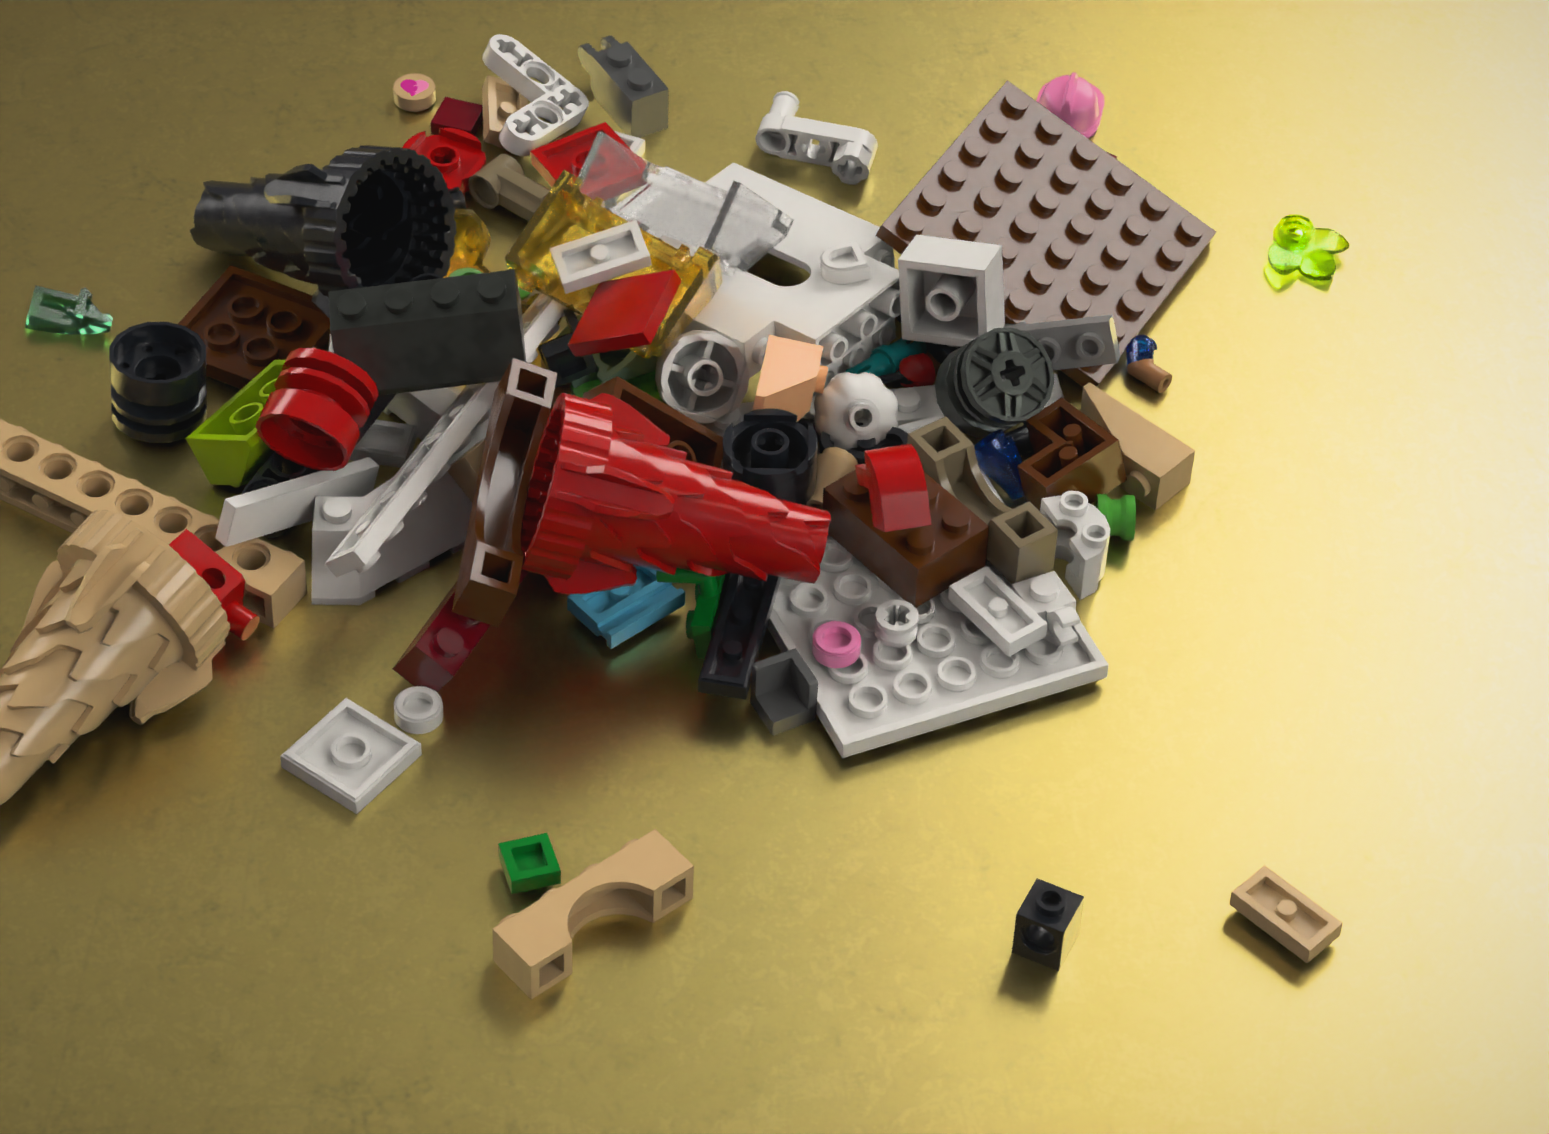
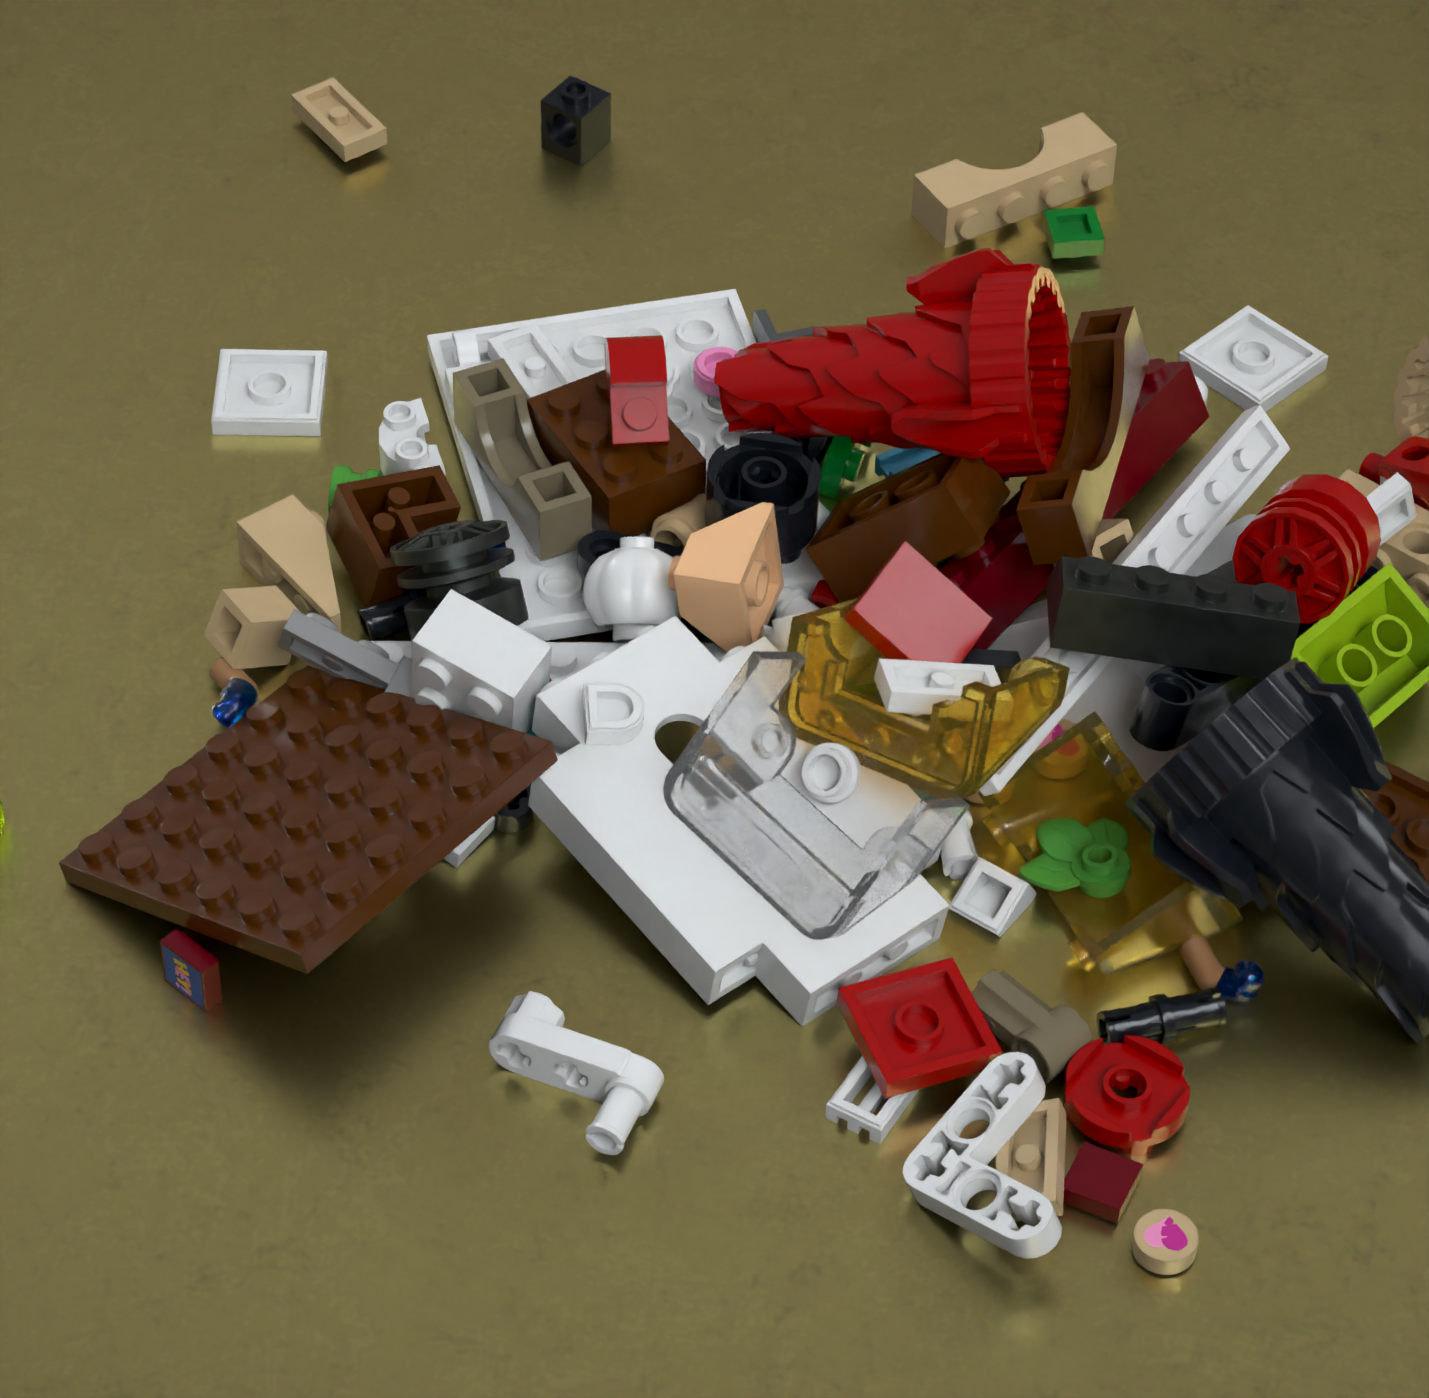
camera: 170 degrees left, 0 degrees up
dark grey hinge [577,35,669,138] -> none
bright pink piece [1037,72,1104,139] -> none
none -> tan brick [204,586,300,669]
none -> white tile [211,349,328,437]

